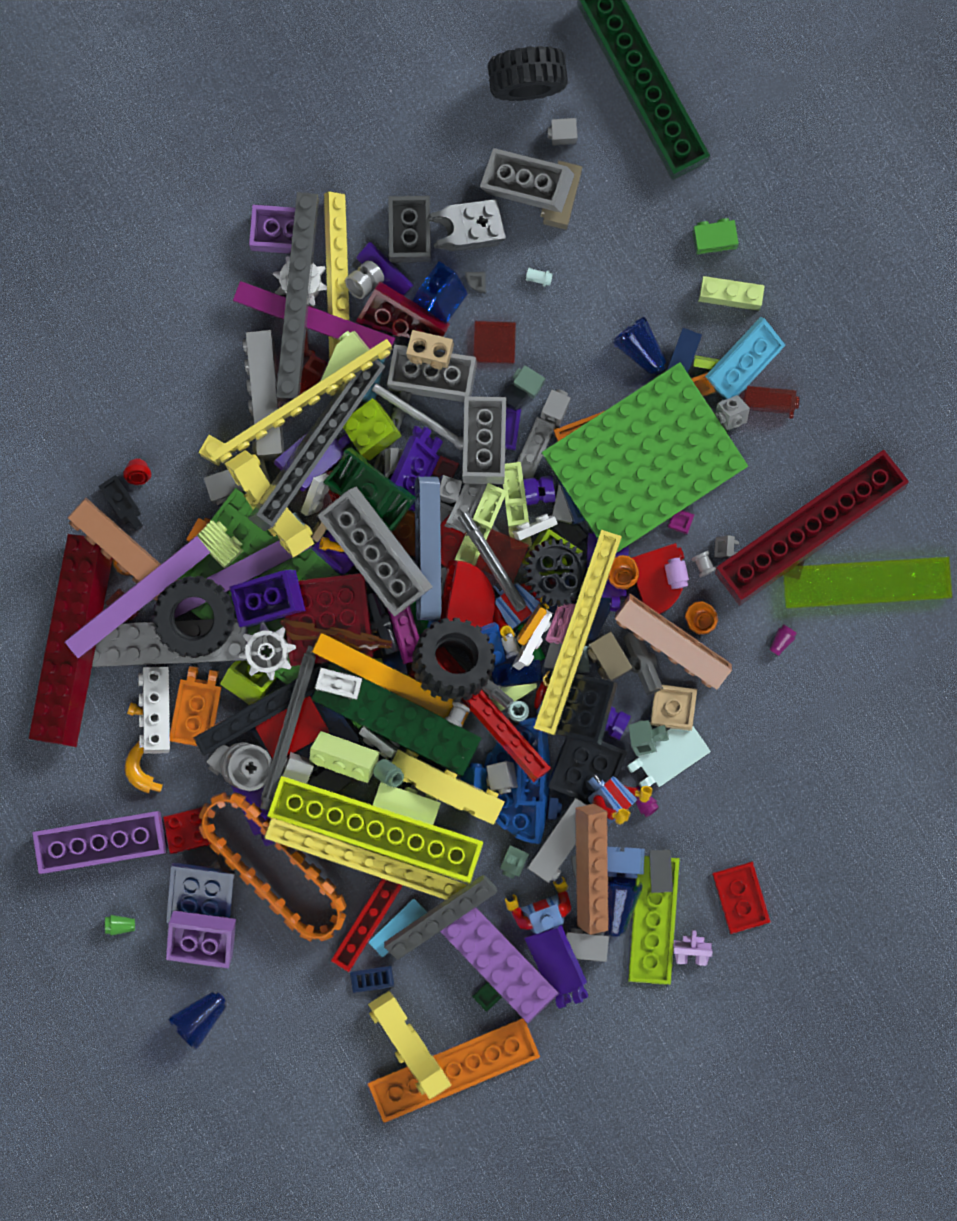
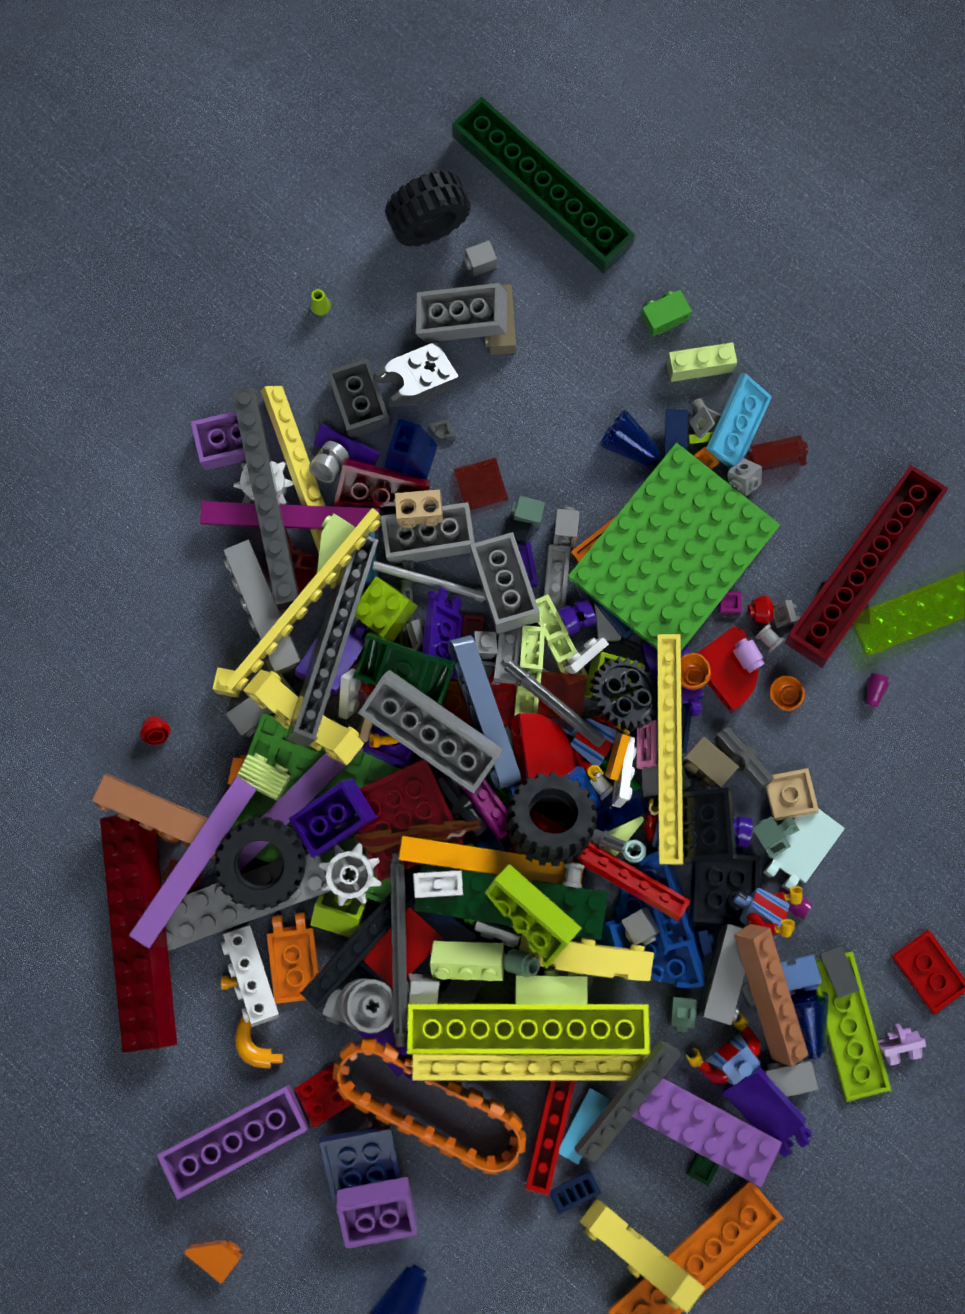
camera: 20 degrees left, 5 degrees down
black hinge [98,475,143,531] -> none
bright green cone [105,915,135,936] -> none
light aqua pin [526,268,553,287] -> none
nougat brick [615,594,732,689] -> none
none -> orange slope [184,1240,243,1284]
none -> lime cone [310,289,331,315]
none -> lime wedge [485,864,581,969]
none -> light grey bracket [689,398,722,438]
none -> red cone [747,595,774,625]

